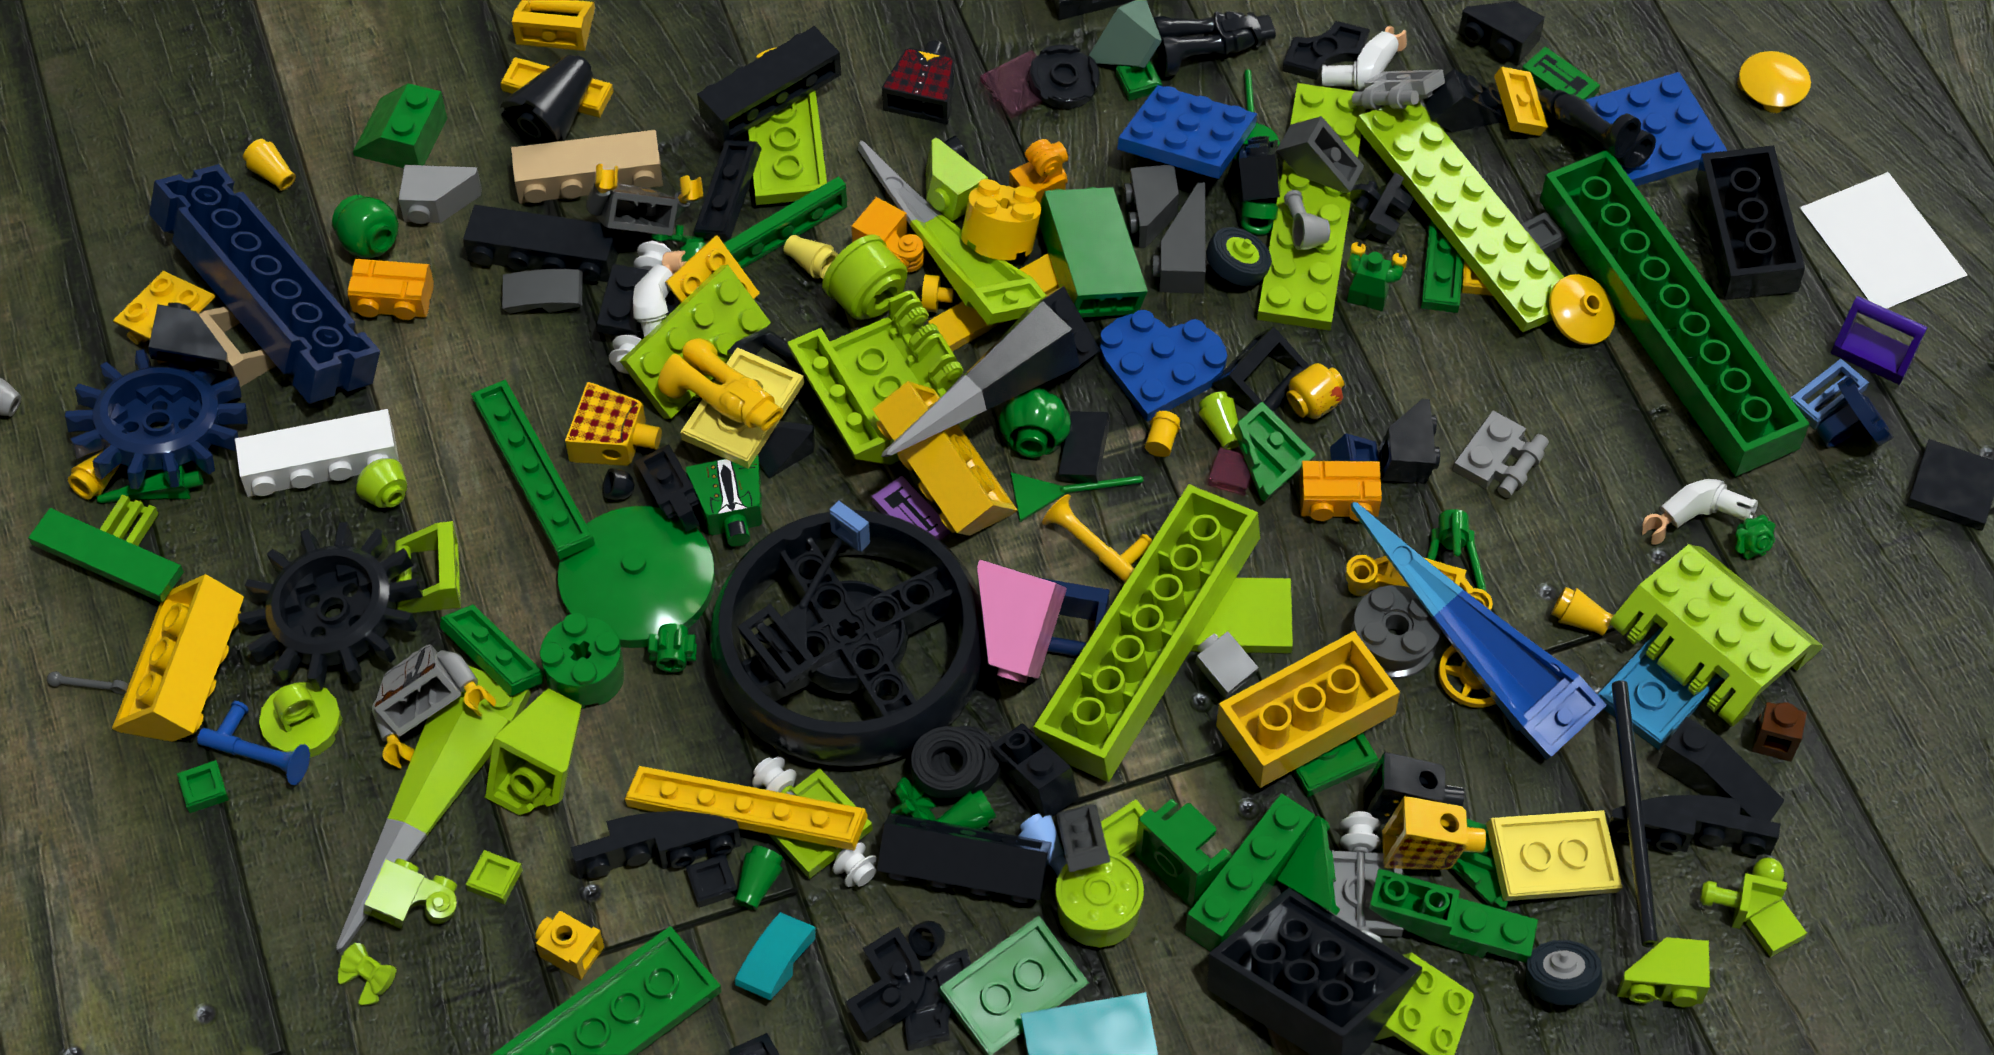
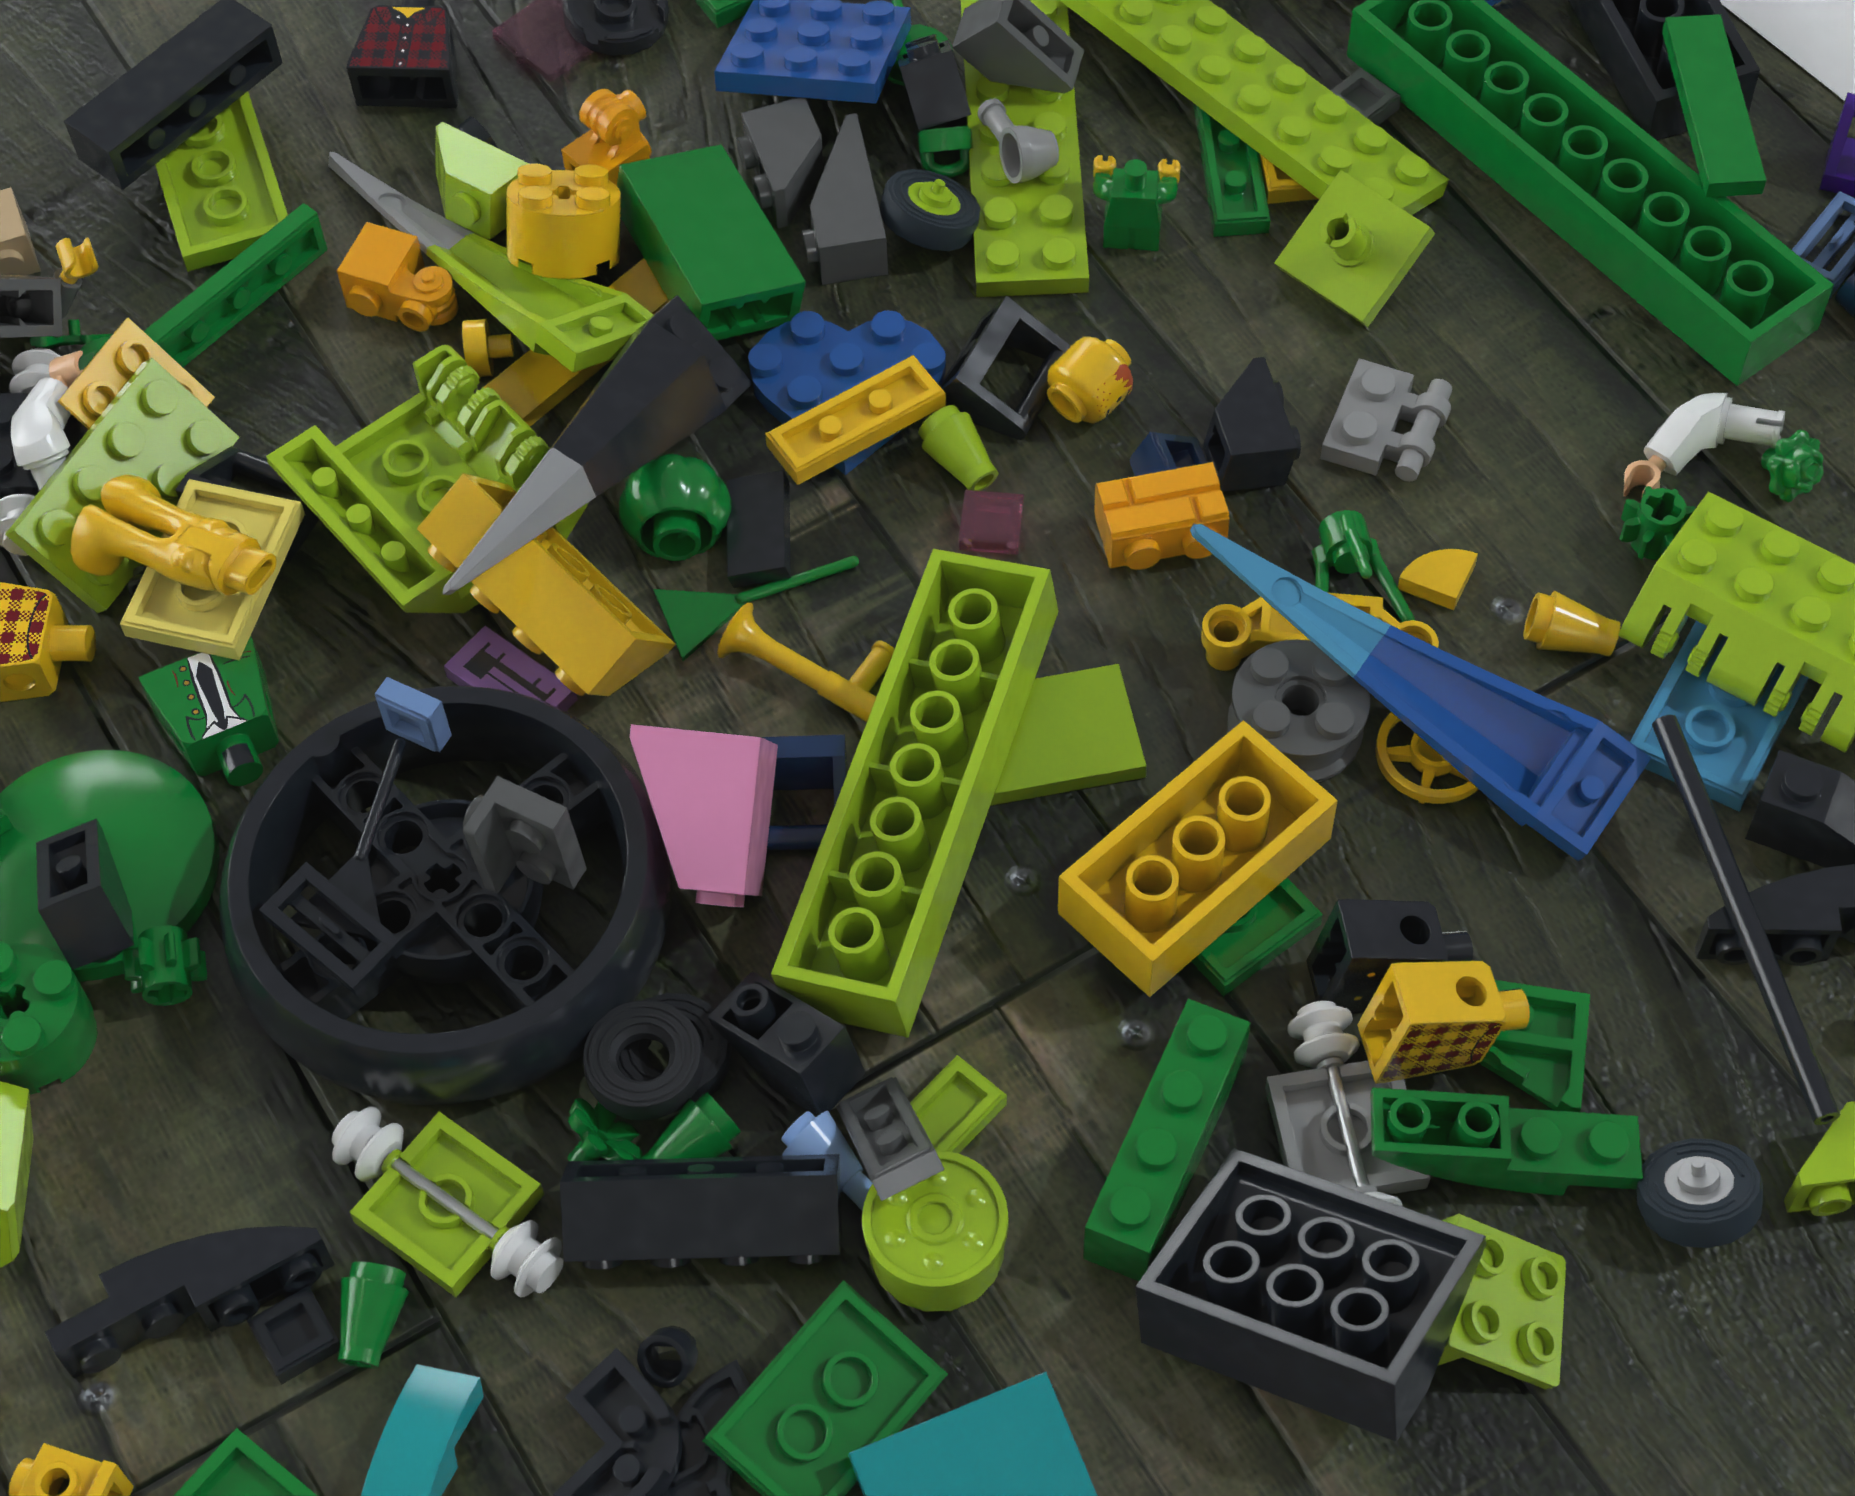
camera: 10 degrees left, 0 degrees up
black hinge [603,468,635,500] -> none
yellow tile [625,766,868,851] -> none
black hinge [635,444,700,532] -> none
black tile [693,140,762,241] -> none
black slope [758,421,815,479] -> none
light yellow cone [784,235,838,279] -> none
lime wheel [822,235,908,320] -> none
green panel [1135,799,1231,908] -> none
yellow piece [1145,411,1180,457] -> none
light grey brick [1195,631,1259,699] -> none
green wing [1233,402,1316,502] -> none
green tile [1277,815,1340,916] -> none
black hips [1349,172,1414,243] -> none
light yellow tile [1486,810,1623,901] -> none
yellow dish [1549,274,1615,345] -> none
none -> black slope [36,818,134,970]
none -> dark grey bracket [463,776,587,893]
none -> yellow tile [765,355,946,485]
none -> lime tile [1274,170,1435,328]
none -> yellow tile [1398,549,1478,611]
none -> green gear [1620,486,1696,560]
none -> green tile [1662,14,1767,197]

